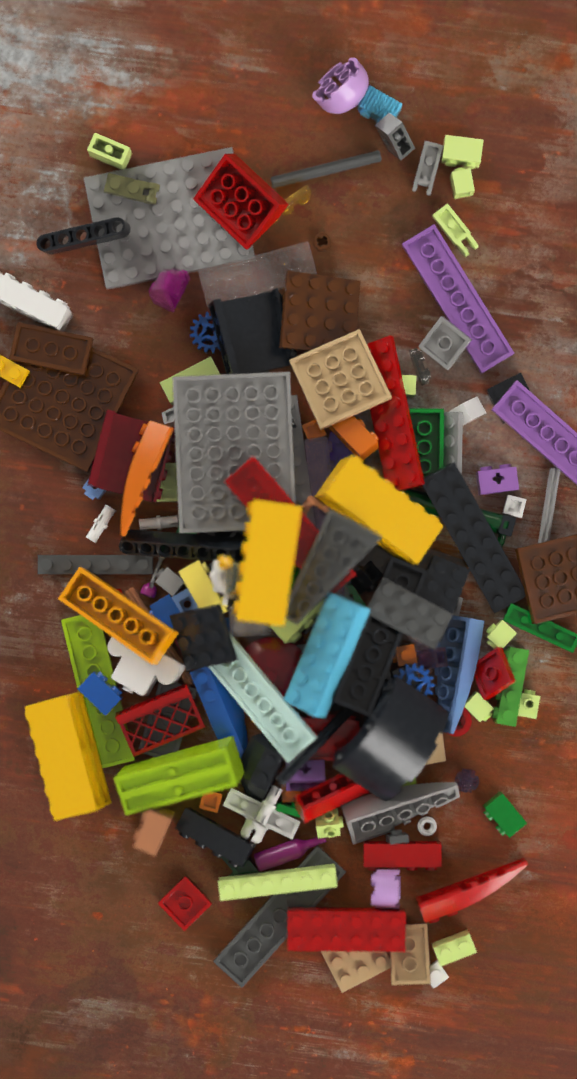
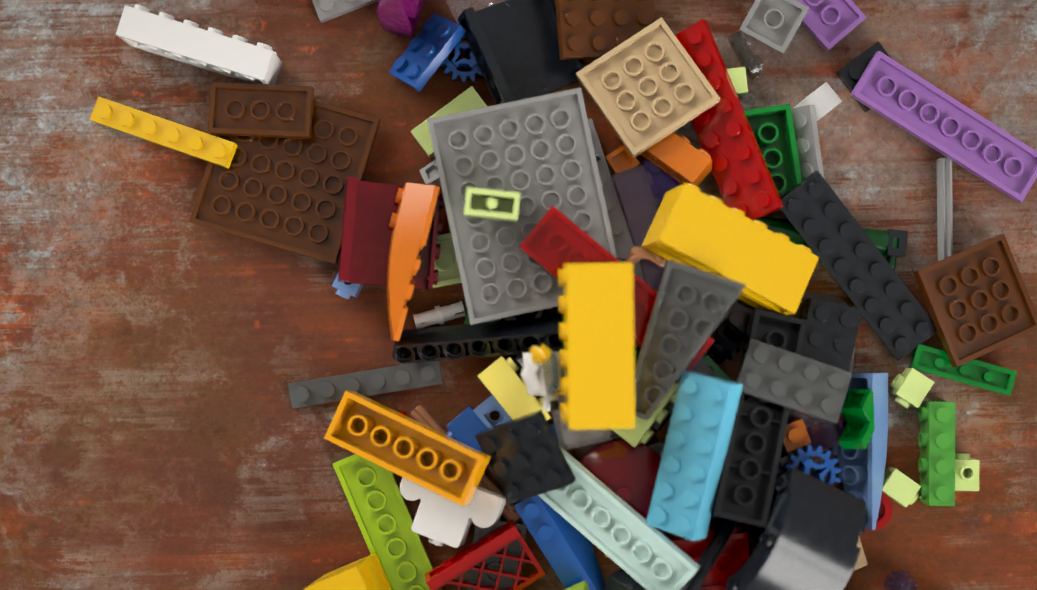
camera: 10 degrees left, 0 degrees up
blue brick [77,671,123,716] -> none
white pin [86,504,116,543] -> none
hinge [140,557,166,598] -> none
light grey brick [155,567,185,596] -> none
red plate [474,647,516,700] -> none
medium lavender brick [476,464,519,495] -> none
white plate [502,495,527,518] -> none
none -> blue plate [389,13,466,92]
none -> yellowish green brick [464,187,520,222]
none -> green slope [838,389,875,449]

